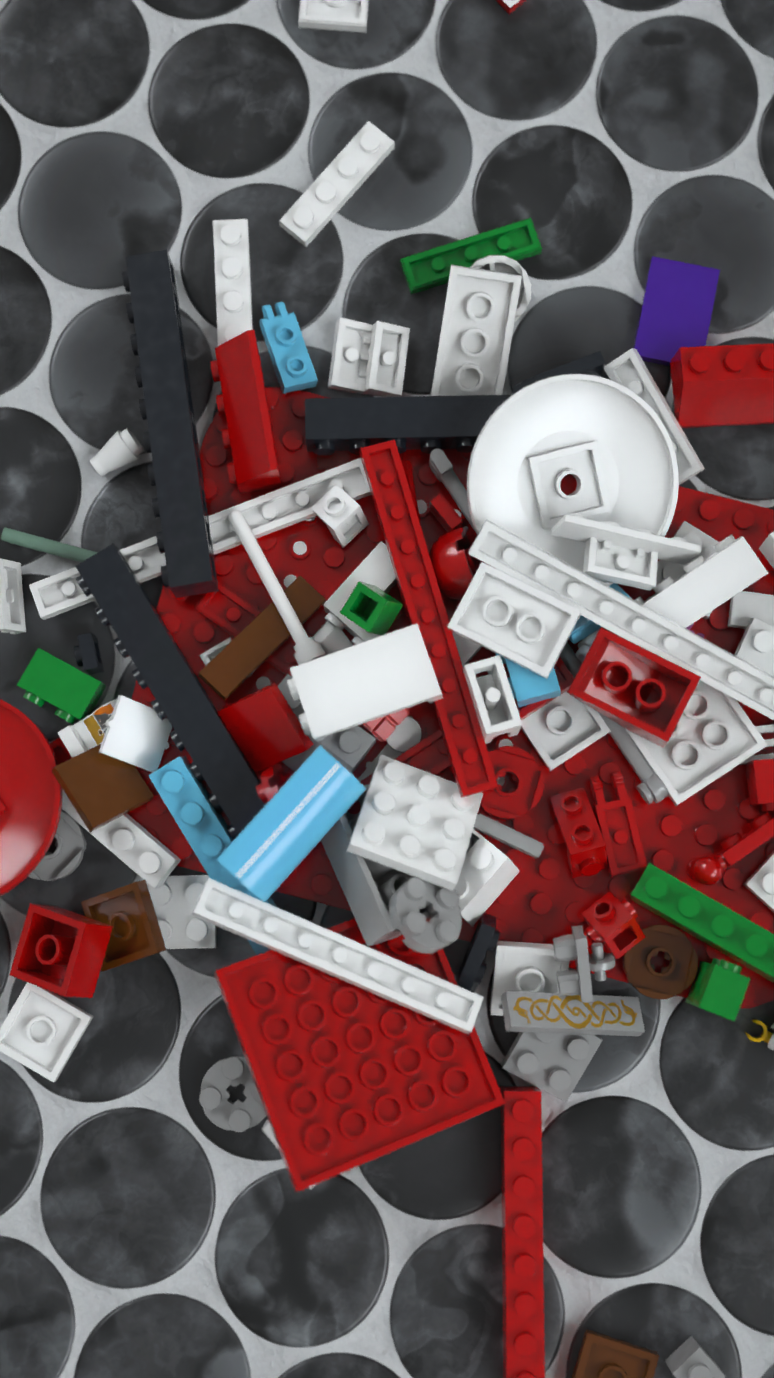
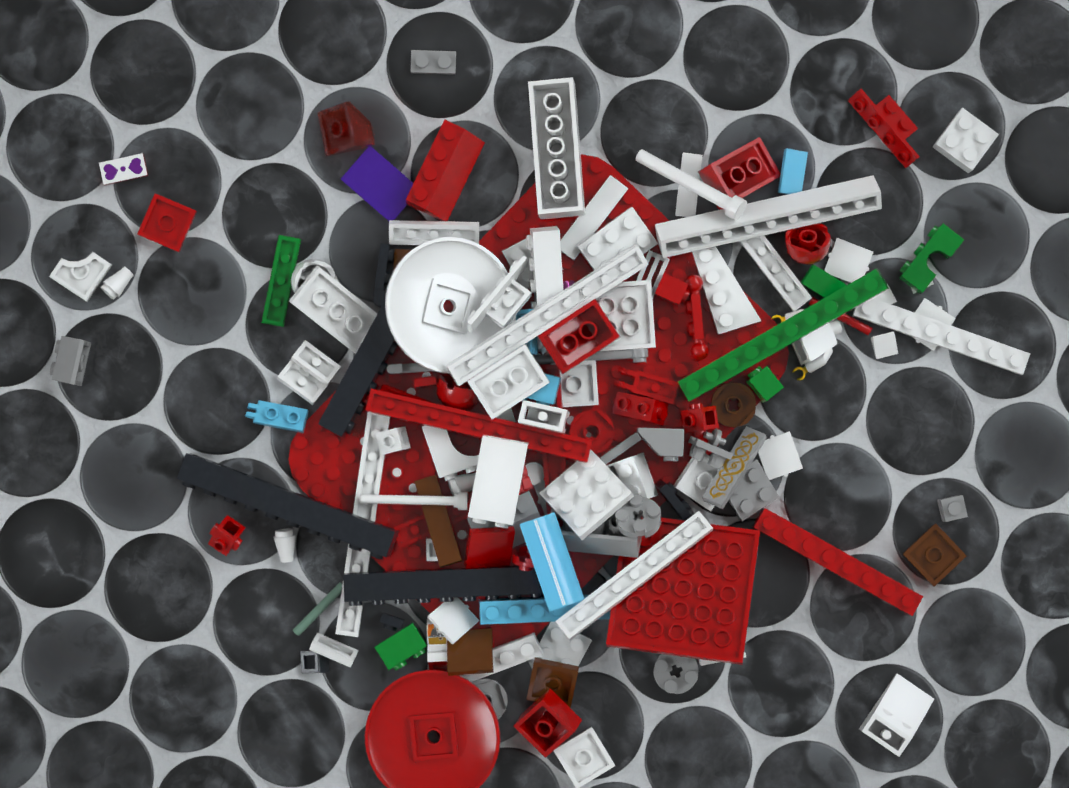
camera: 60 degrees left, 5 degrees up
red slope [210,329,282,494] -> none
white plate [213,219,253,346] -> none
white plate [279,121,395,247] -> none
green brick [340,581,403,635] -> none
none -> light grey slope [50,336,91,386]
none -> white cone [100,266,134,300]
none -> red plate [137,193,197,253]
none -> red brick [208,515,246,557]
none -> clear red slope [317,101,375,156]
none -> light grey slope [637,428,684,461]
none -> white piece [758,431,803,480]

